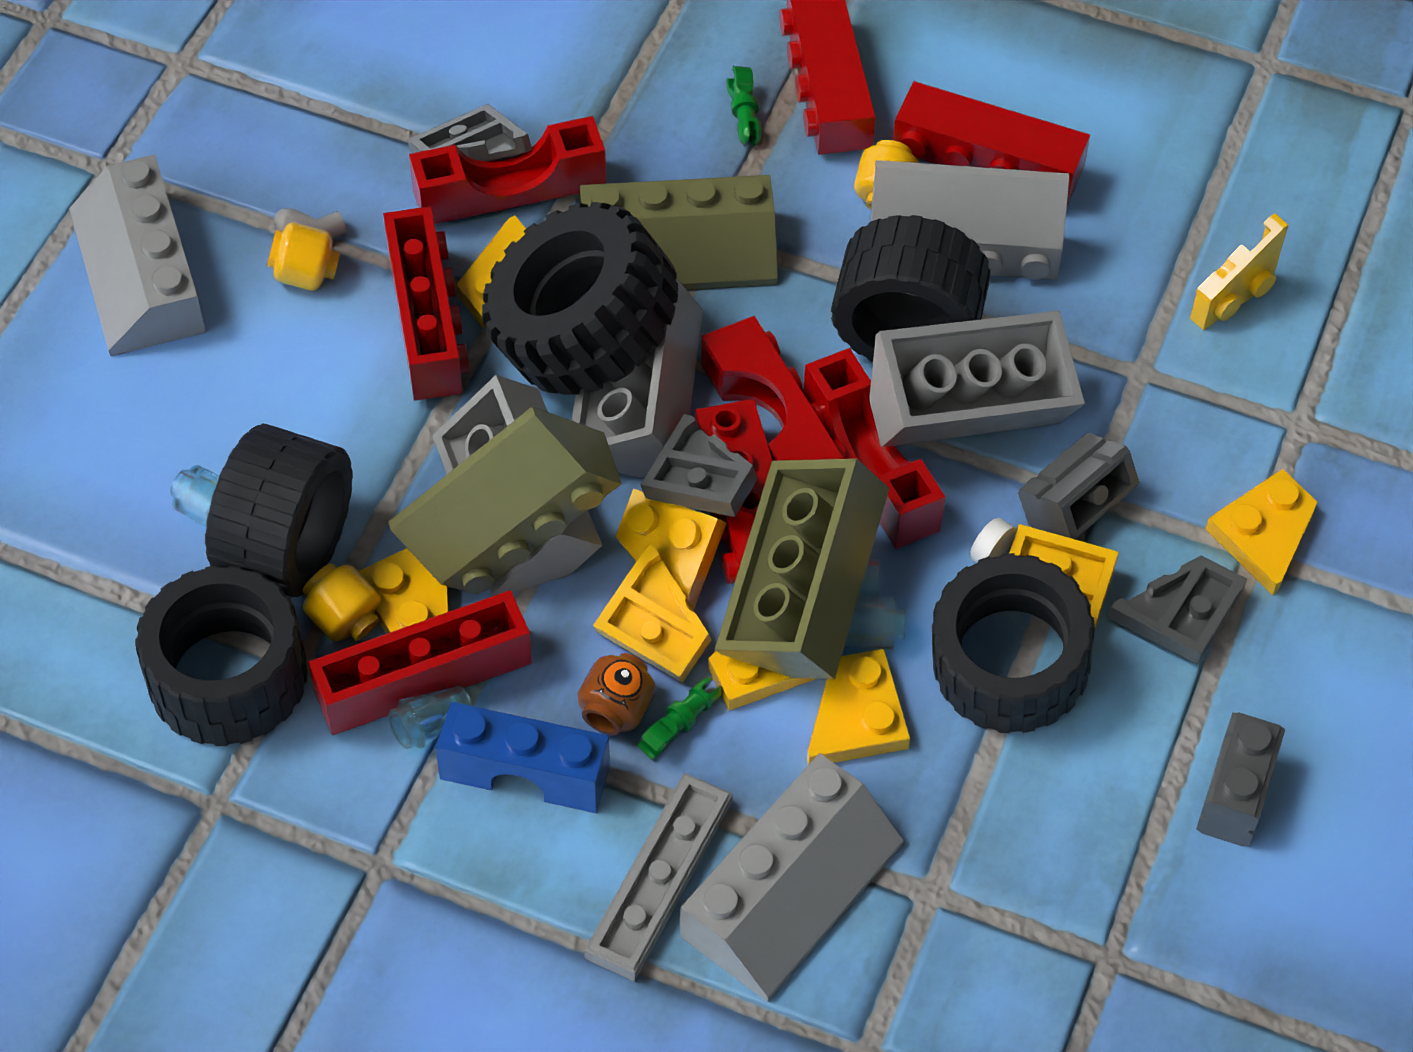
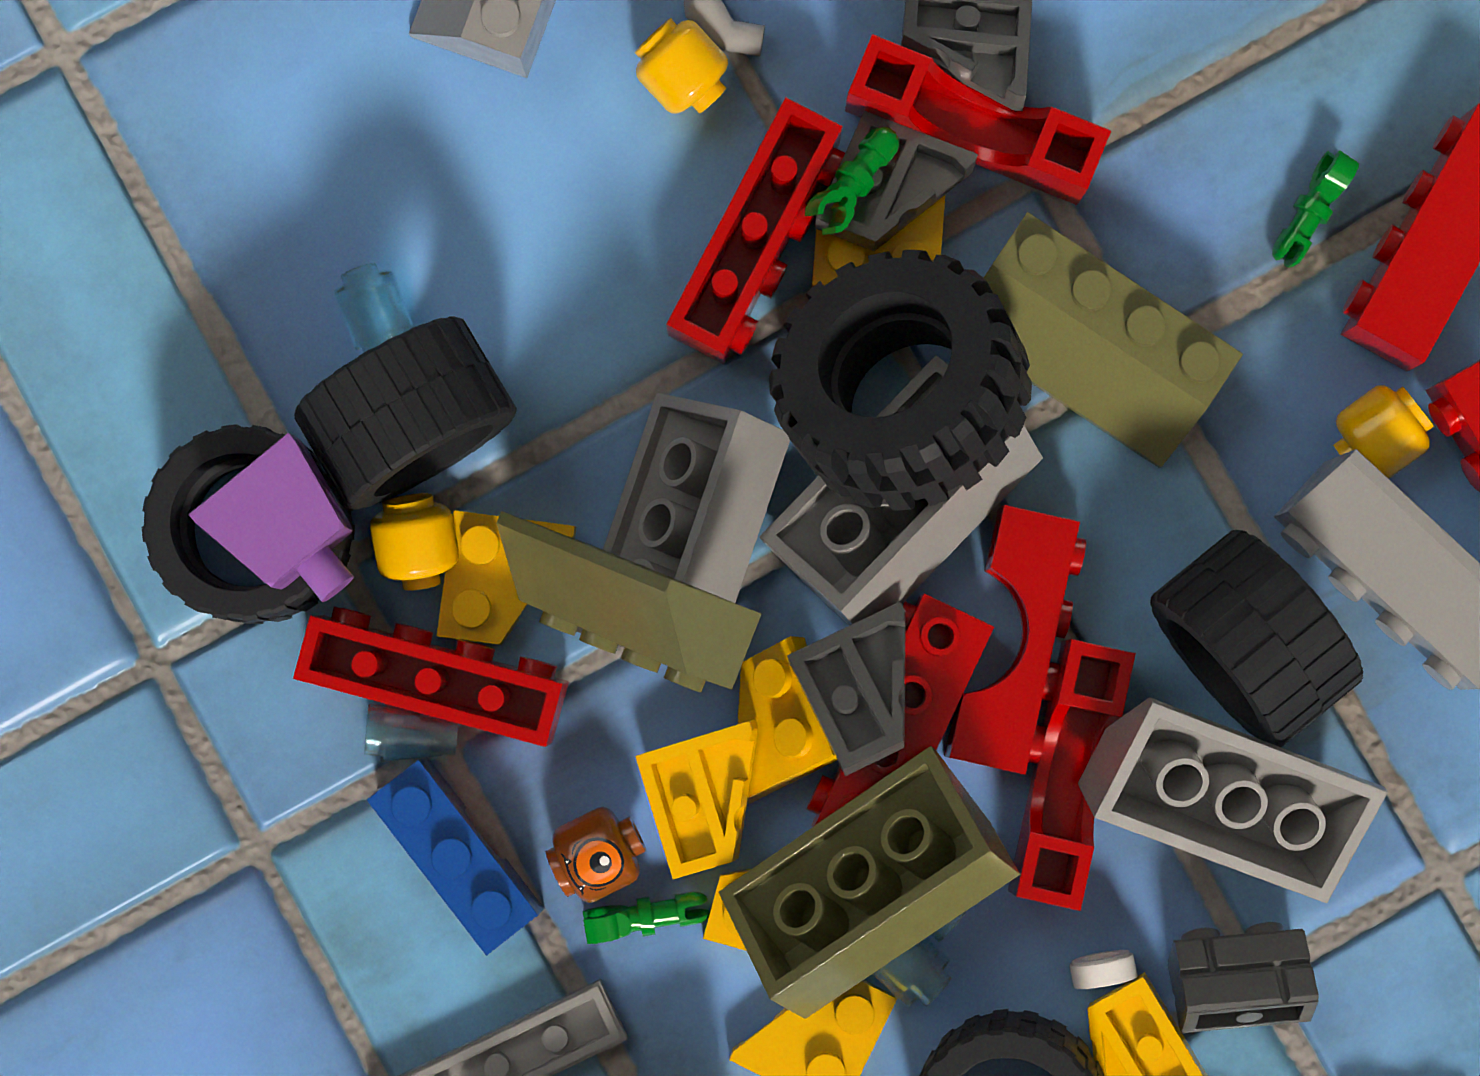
camera: 40 degrees right, 30 degrees up
none -> medium lavender torso [189,433,354,602]
none -> green piece [805,127,899,235]
none -> dark grey wing [815,111,978,251]

